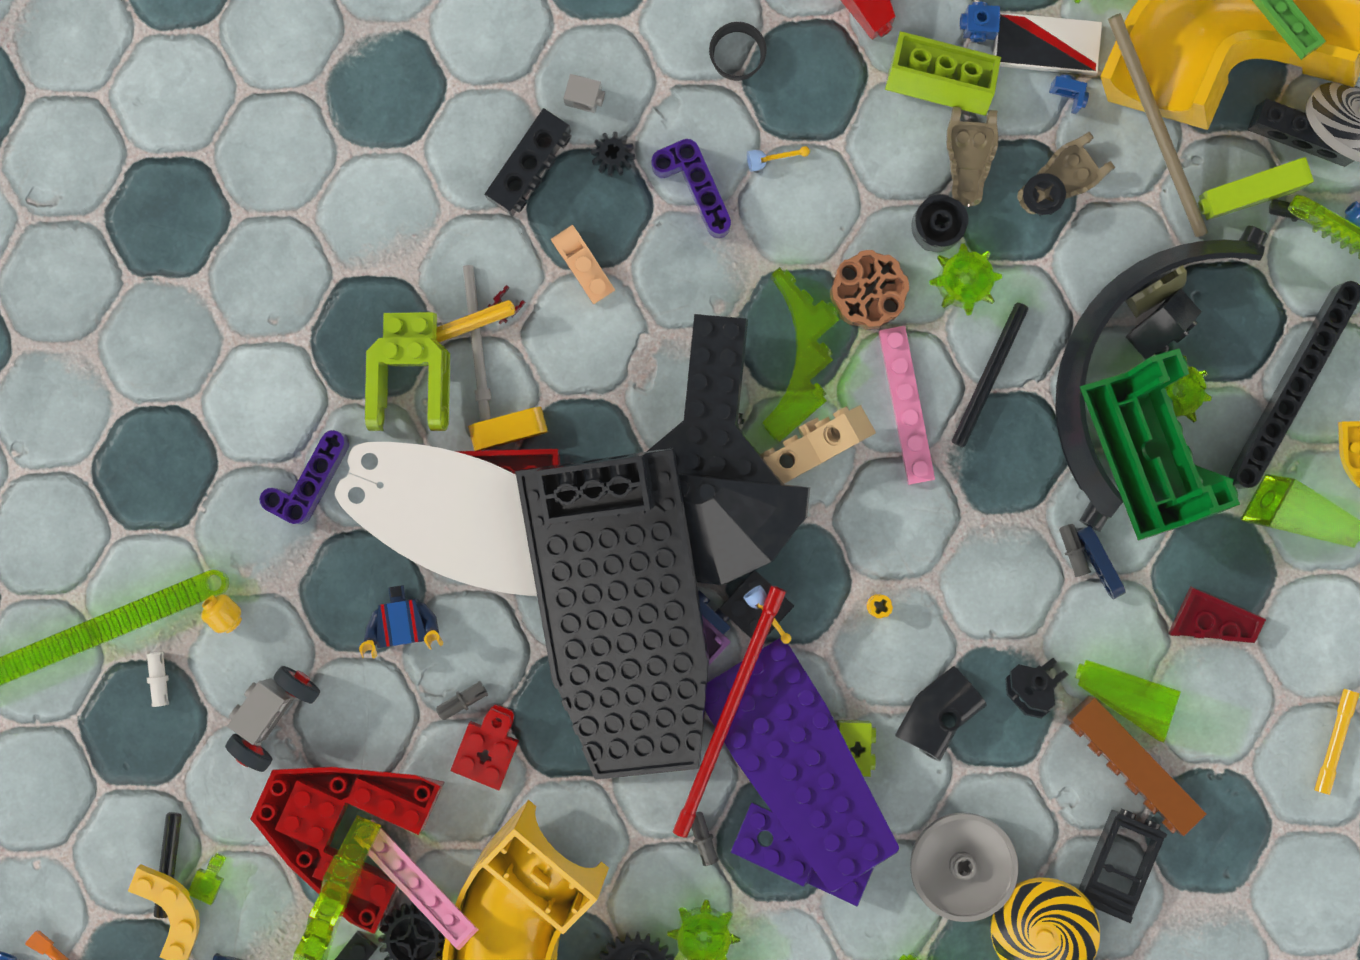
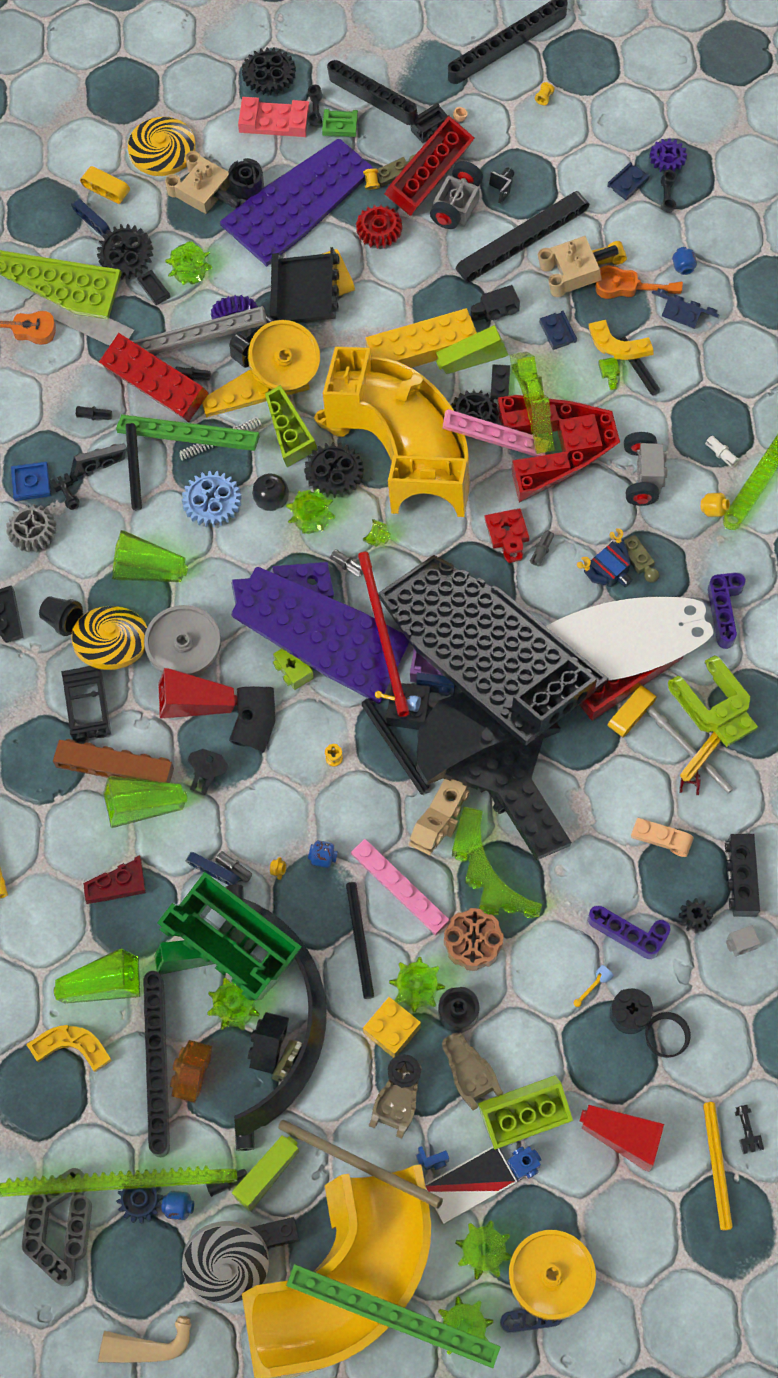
camera: 145 degrees right, 20 degrees down
none -> red slope [158,668,237,718]
none -> clear orange brick [170,1040,213,1103]
none -> yellow plate [270,857,286,880]
none -> blue head [308,840,338,868]
none -> black axle [362,698,429,795]
none -> clear neon green piece [363,519,391,547]
none -> yellow brick [363,997,421,1058]
none -> black brick [610,988,653,1034]
none -> olive plate [624,535,659,583]
none -> dark blue bracket [652,288,720,329]

